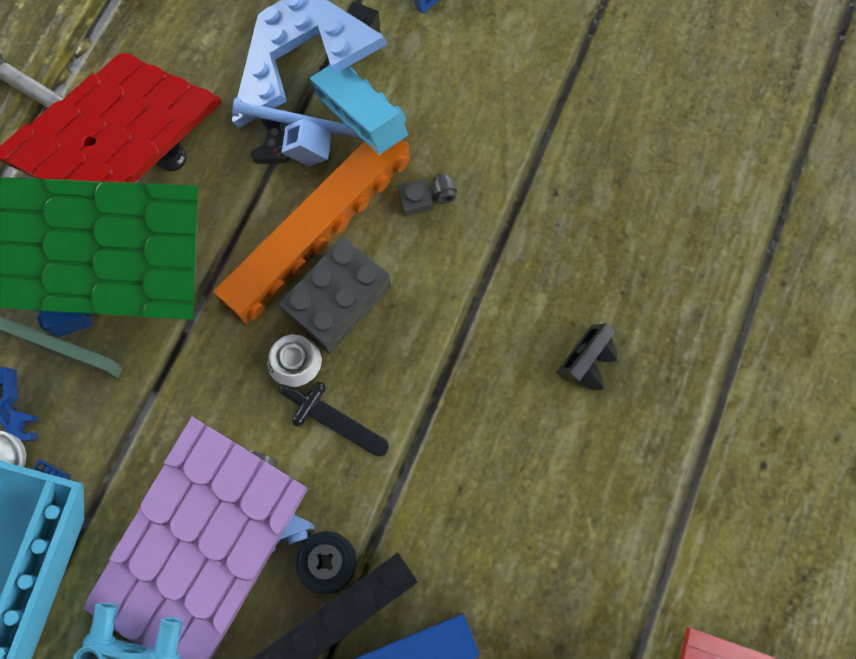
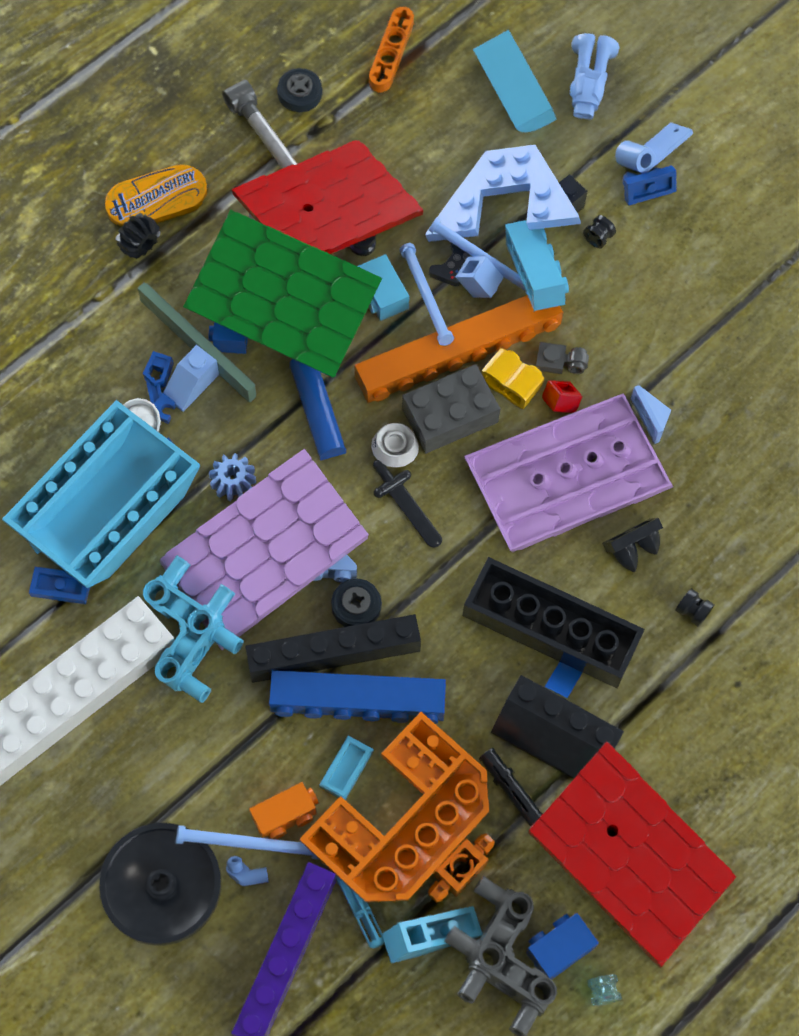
camera: 20 degrees right, 5 degrees down
none -> light blue slope [163,345,219,412]
none -> light blue gear [209,453,256,501]
none -> black wheel [277,68,323,113]
none -> blue brick [290,359,346,461]
none -> medium azure brick [358,254,409,321]
none -> light blue bar [400,243,454,346]
none -> black brick [462,557,645,689]
none -> lavender piece [464,394,673,552]
none -> yellow brick [481,348,544,409]
none -> black slope [491,675,624,779]
none -> red slope [542,380,583,413]
none -> blue sticker [545,662,583,698]
none -> black wheel [583,215,616,249]
none -> light blue slope [631,385,671,444]
none -> black wheel [675,588,715,627]

